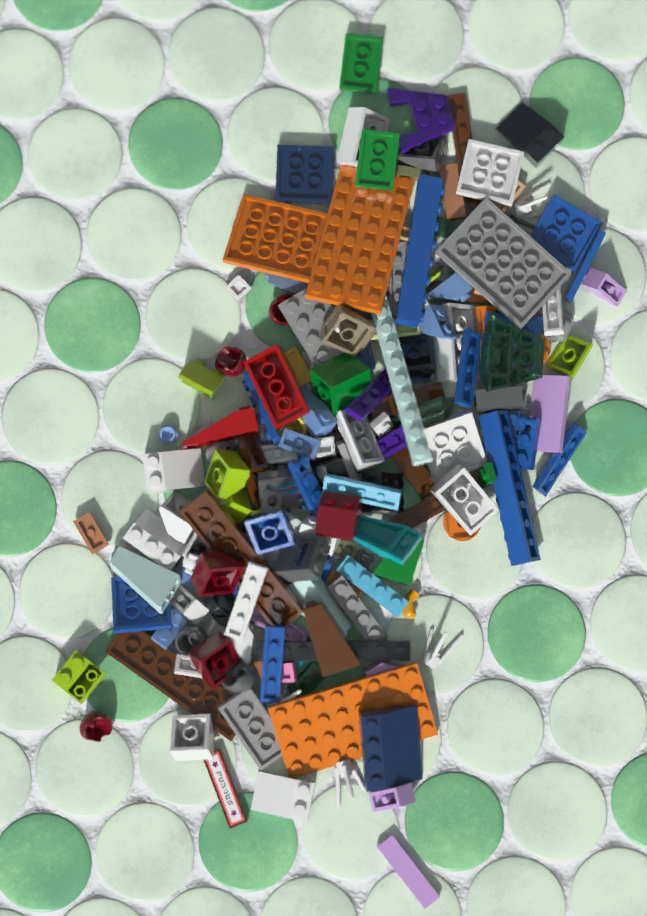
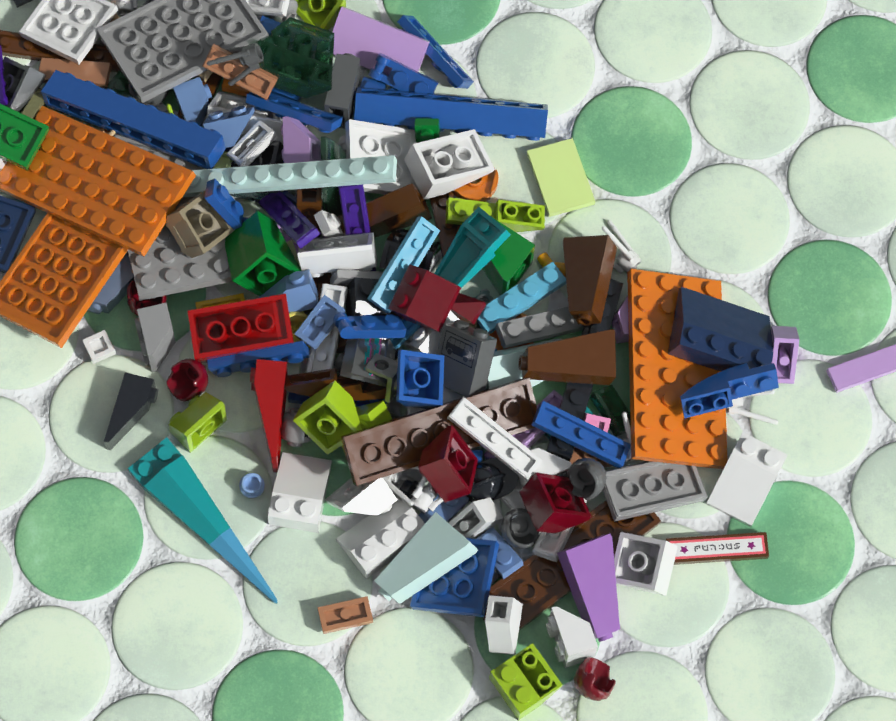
camera: 85 degrees left, 15 degrees down
none -> black slope [104,372,158,450]
none -> teal plate [128,437,278,604]
none -> light grey slope [134,303,176,372]
none -> nougat tile [202,44,278,100]
none -> blue plate [205,178,244,230]
none -> dark grey plant [207,43,264,86]
none -> white tile [226,120,278,167]
none -> lavender slope [281,116,321,163]
none -> lime slope [446,197,545,232]
none -> dark red slope [450,293,486,325]
none -> white slope [485,595,523,655]
none -> yellowish green tile [527,138,595,217]
none -> white slope [546,606,598,668]
none -> medium lavender slope [557,533,620,642]
none -> reddish brown slope [563,235,617,326]
none -> blue slope [680,363,779,418]

